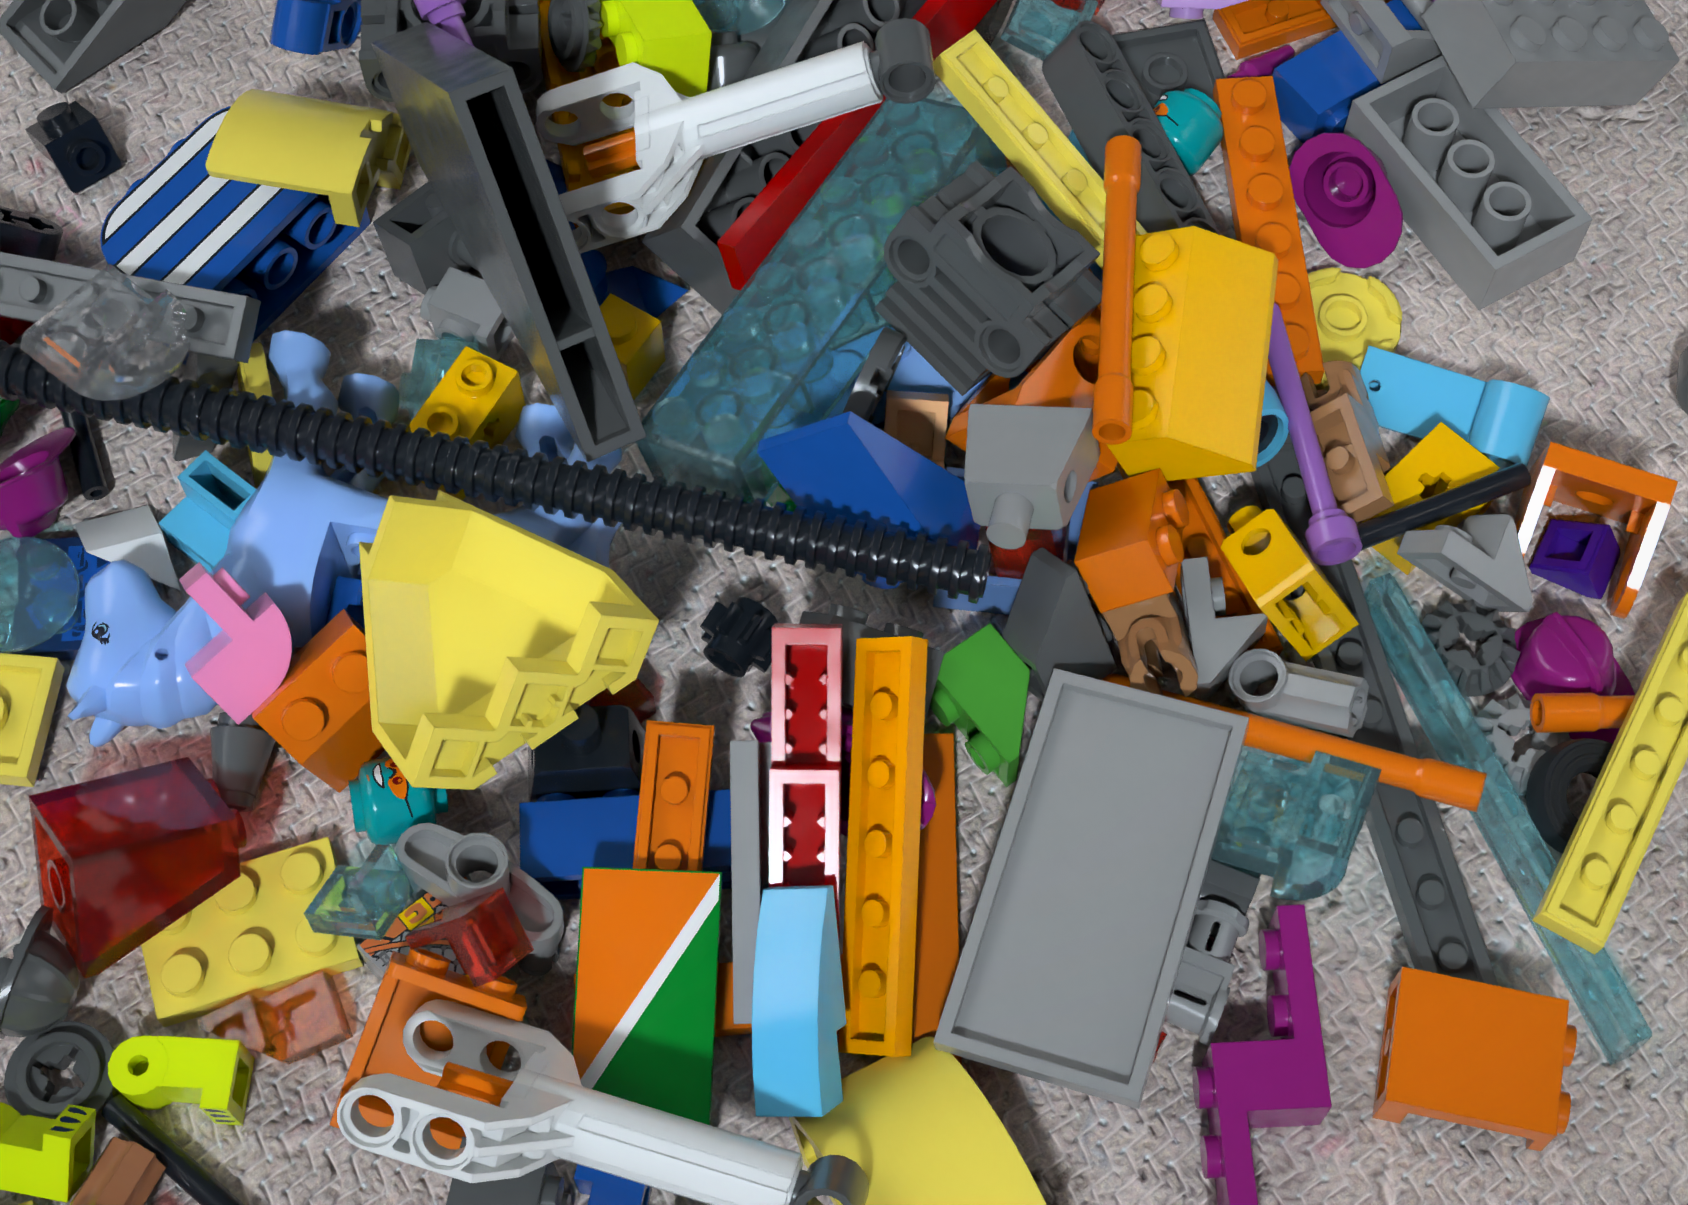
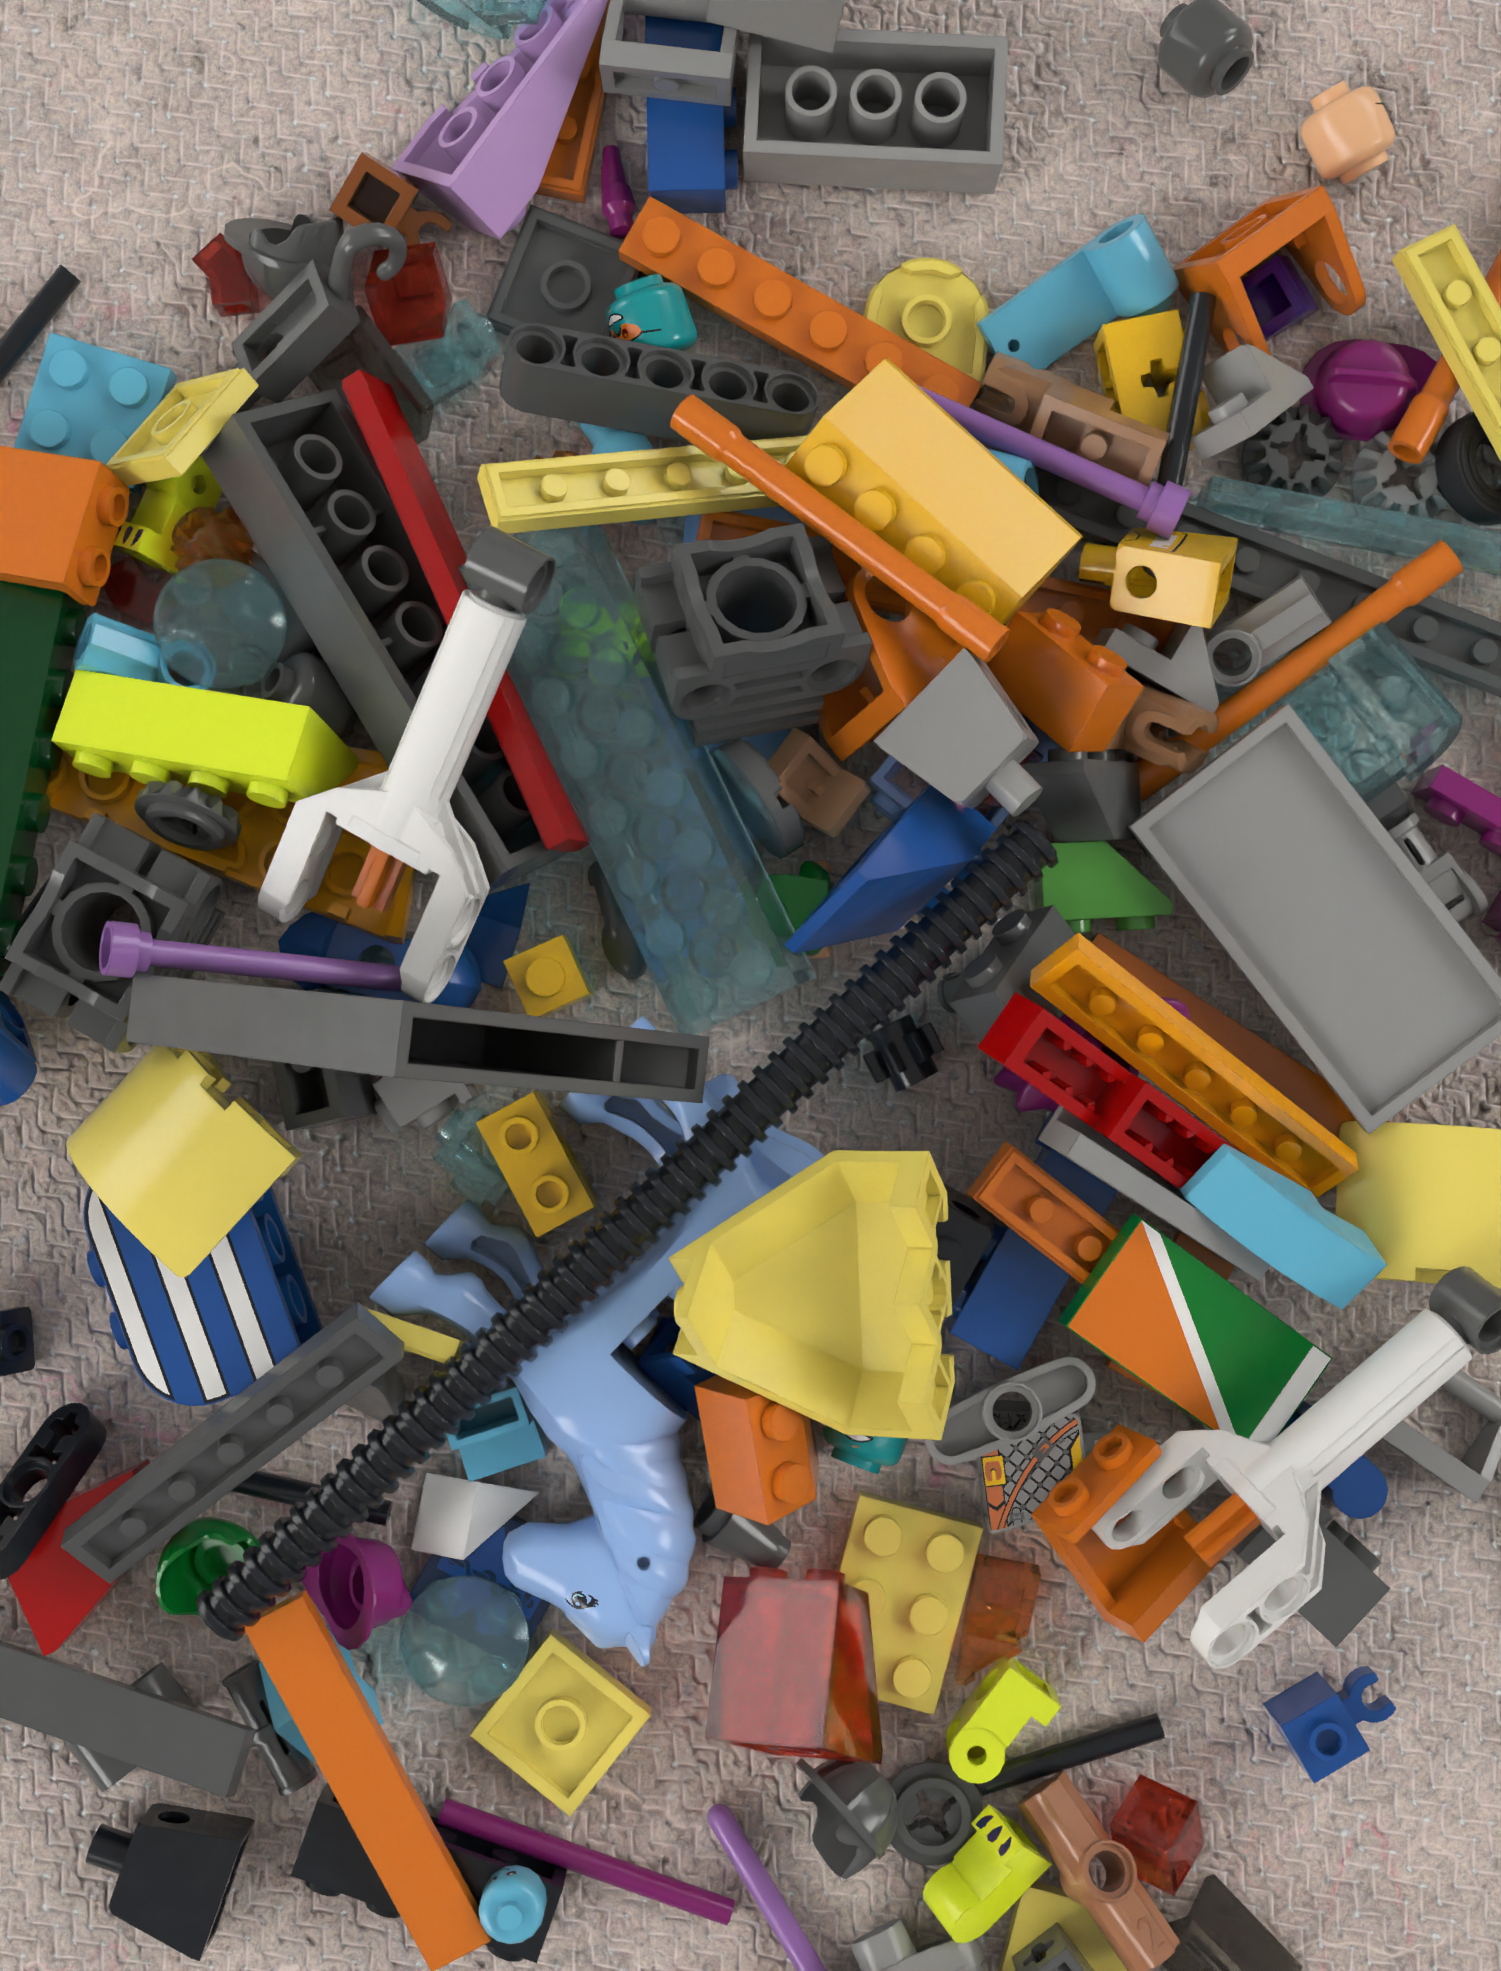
camera: 60 degrees left, 25 degrees up
clear slope [19,264,190,401] -> none
bright pink brick [179,562,292,725] -> none
clear light blue bracket [304,844,414,940] -> none
clear red panel [405,887,534,987] -> none
magenta piece [1289,133,1403,269] -> none

